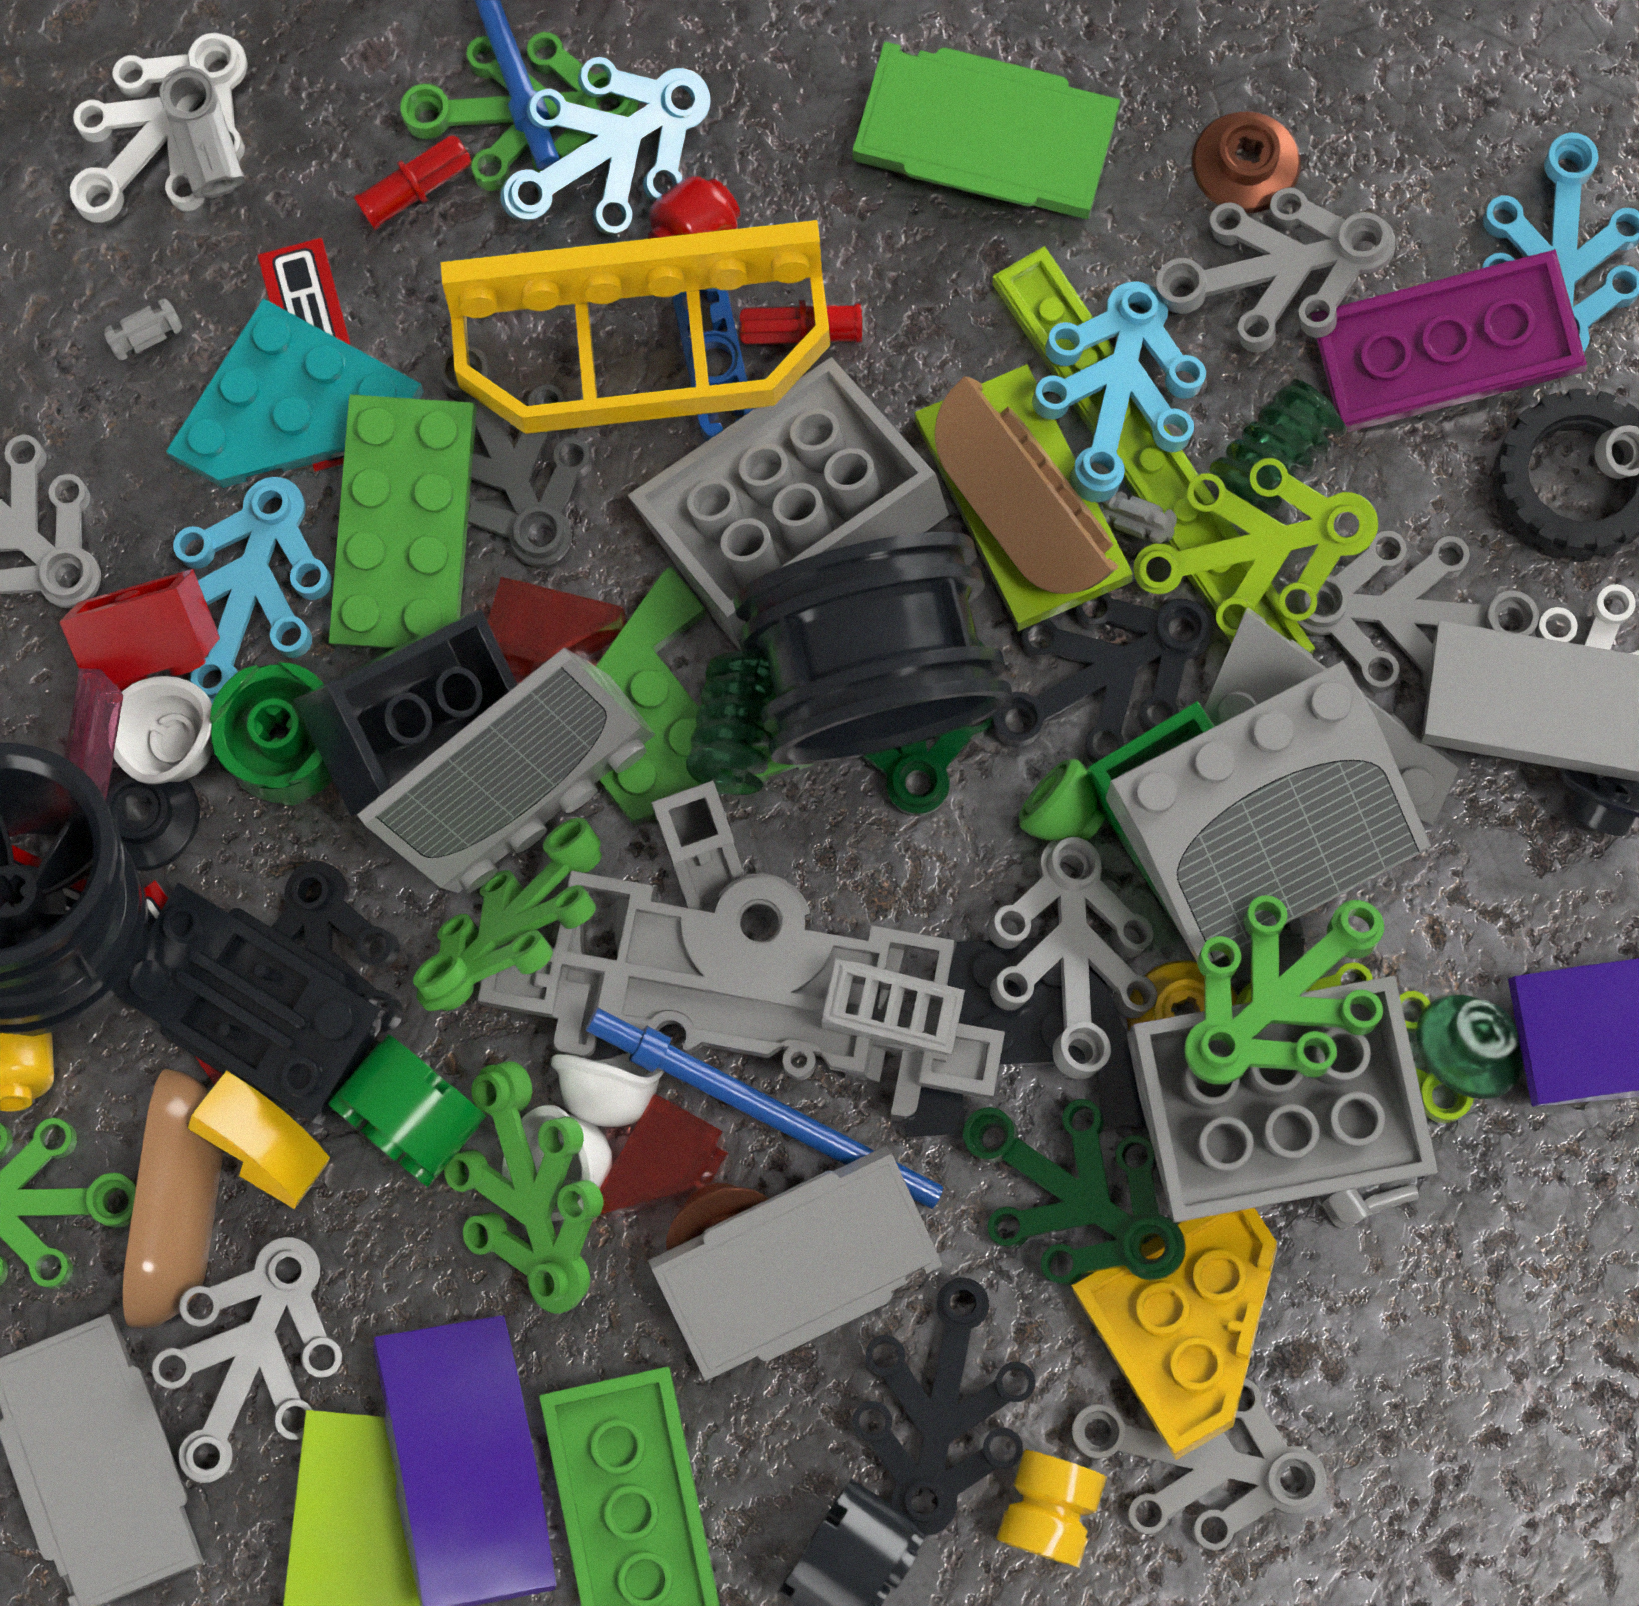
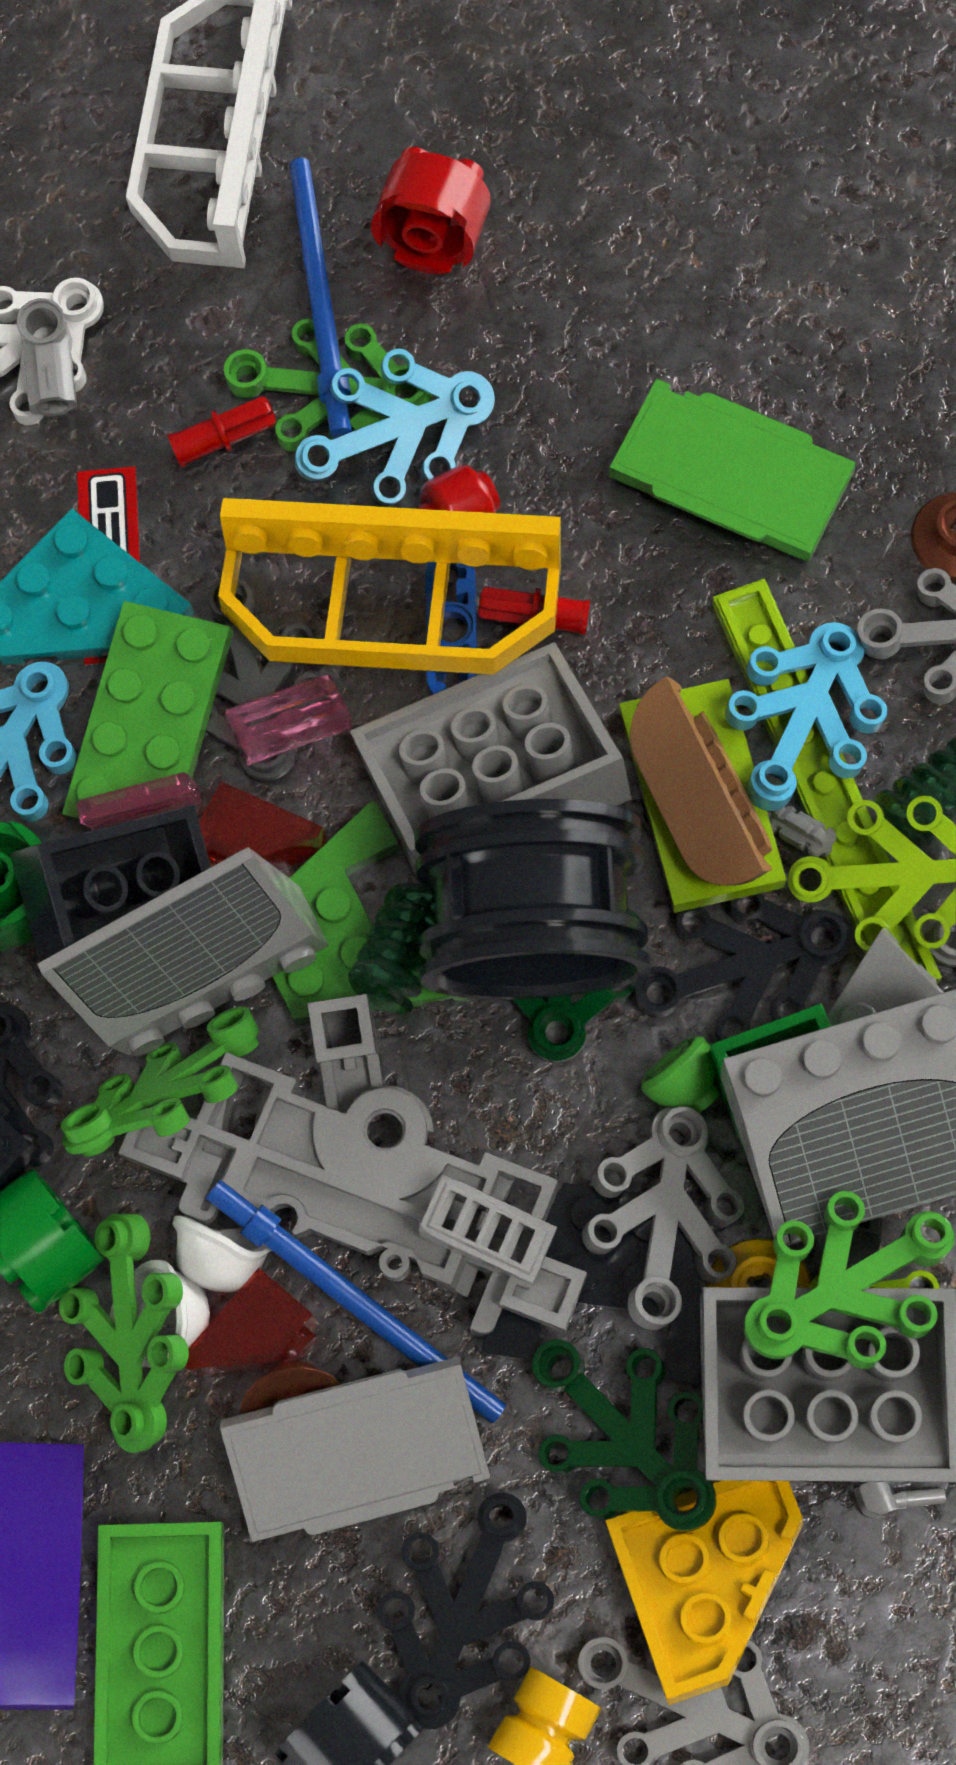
camera: 15 degrees right, 5 degrees down
none -> clear pink tile [76,772,203,831]
none -> clear pink tile [225,673,352,766]

